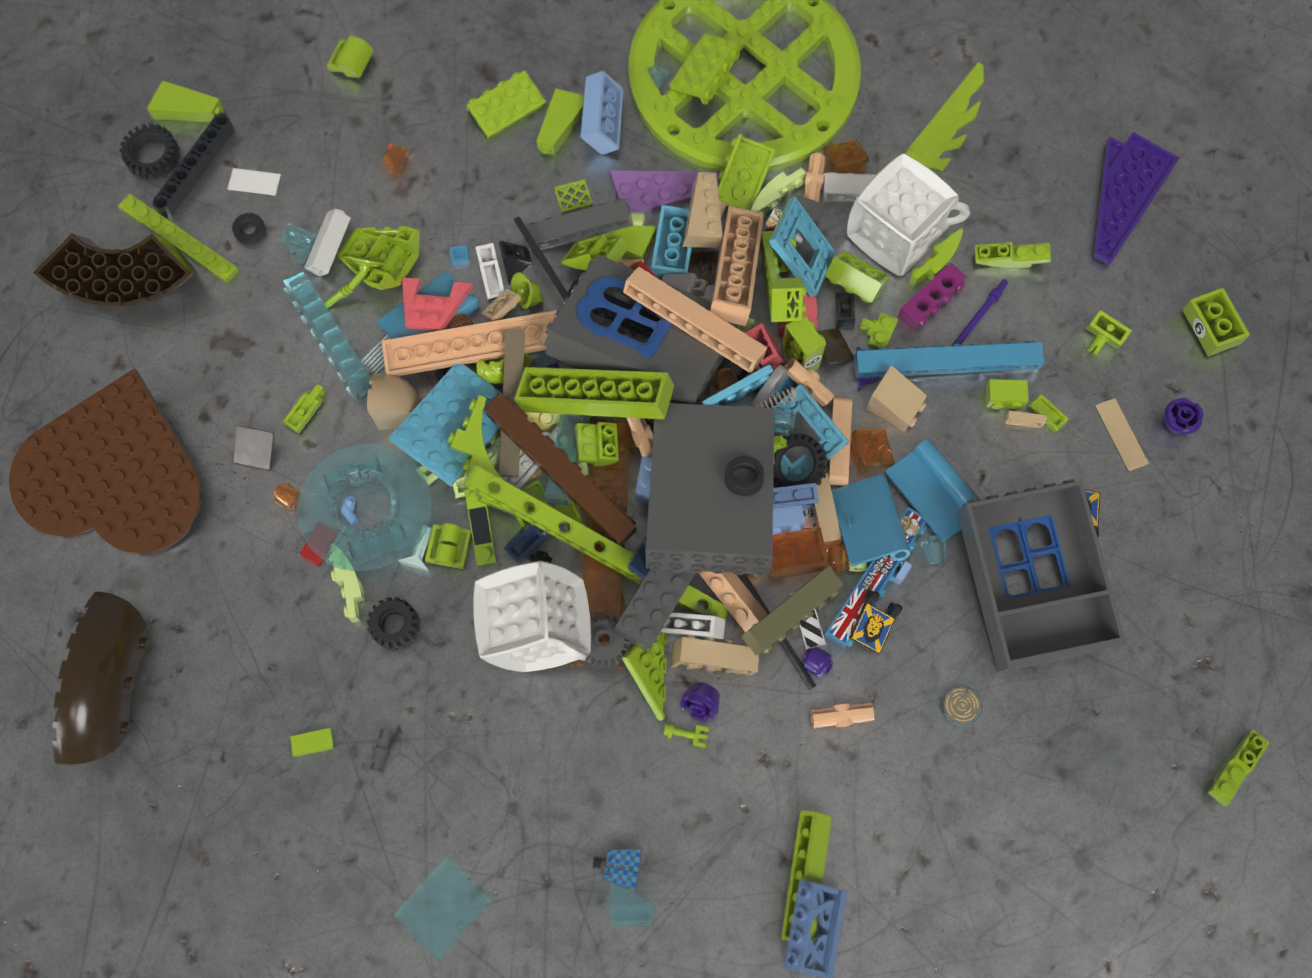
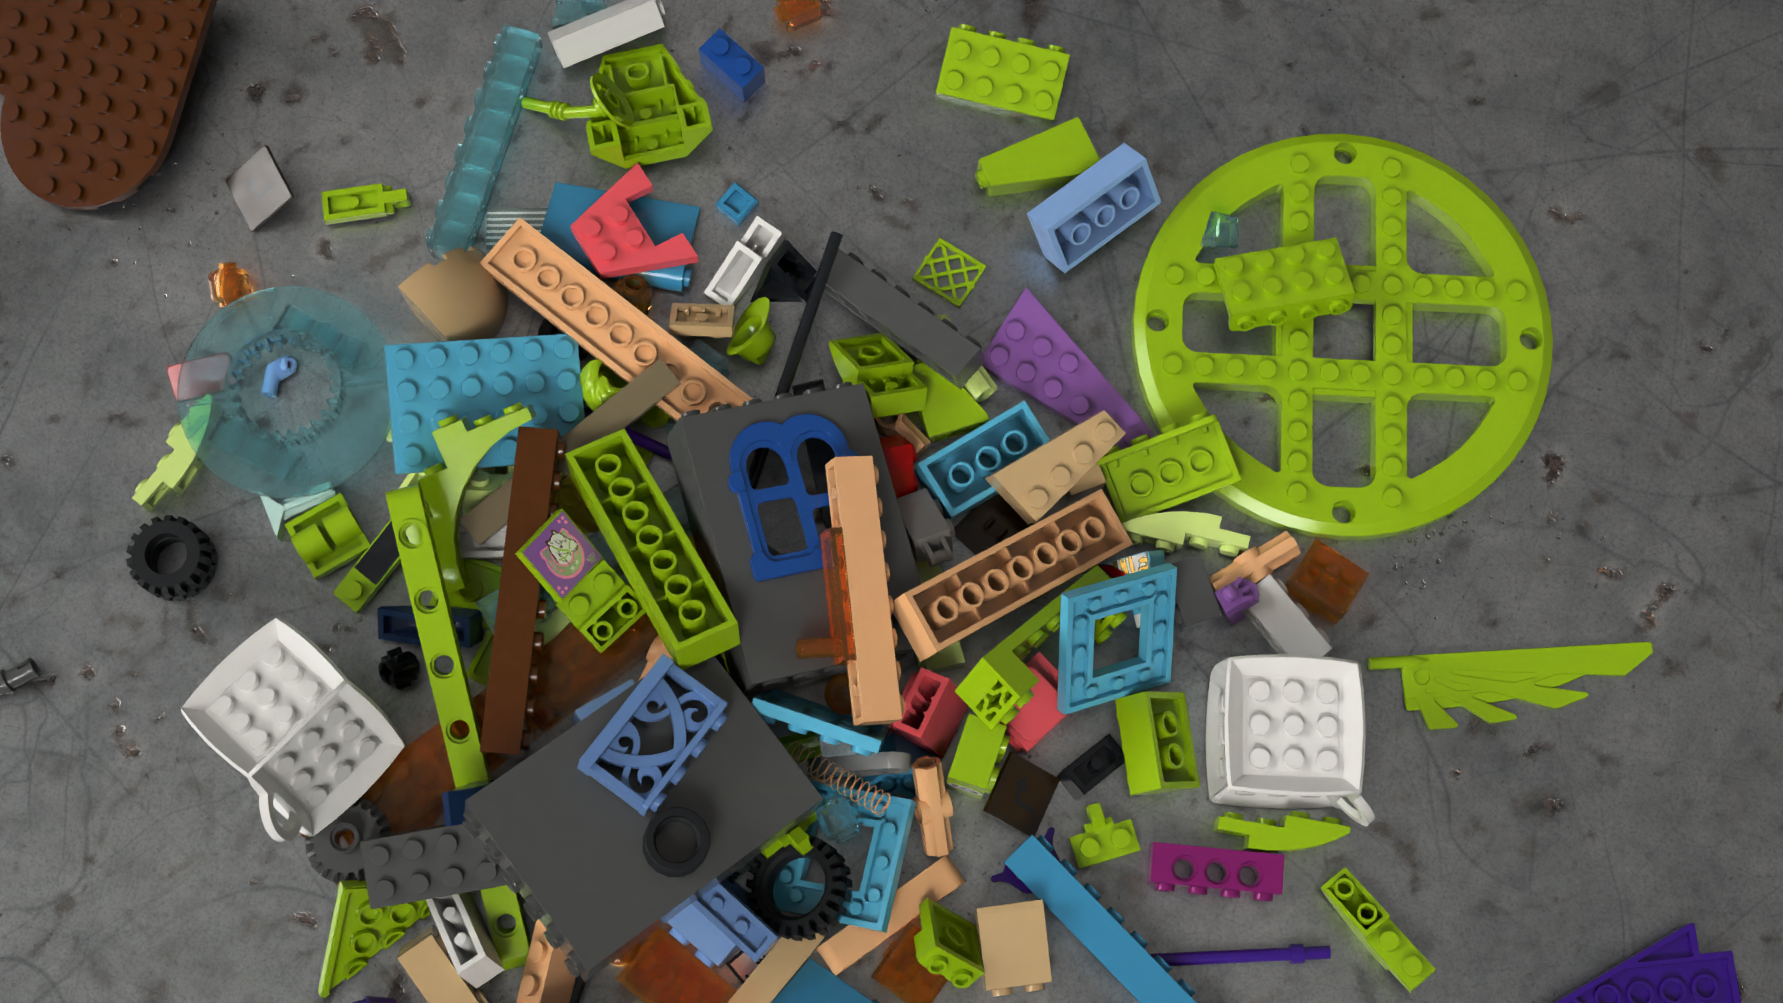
camera: 45 degrees right, 5 degrees up
none -> tile [515,509,603,603]
none -> medium blue fence [577,654,729,817]
none -> blue brick [699,28,765,102]
none -> clear orange piece [795,527,857,666]
none -> lime plate [914,897,985,988]
none -> medium lavender piece [1214,577,1260,625]

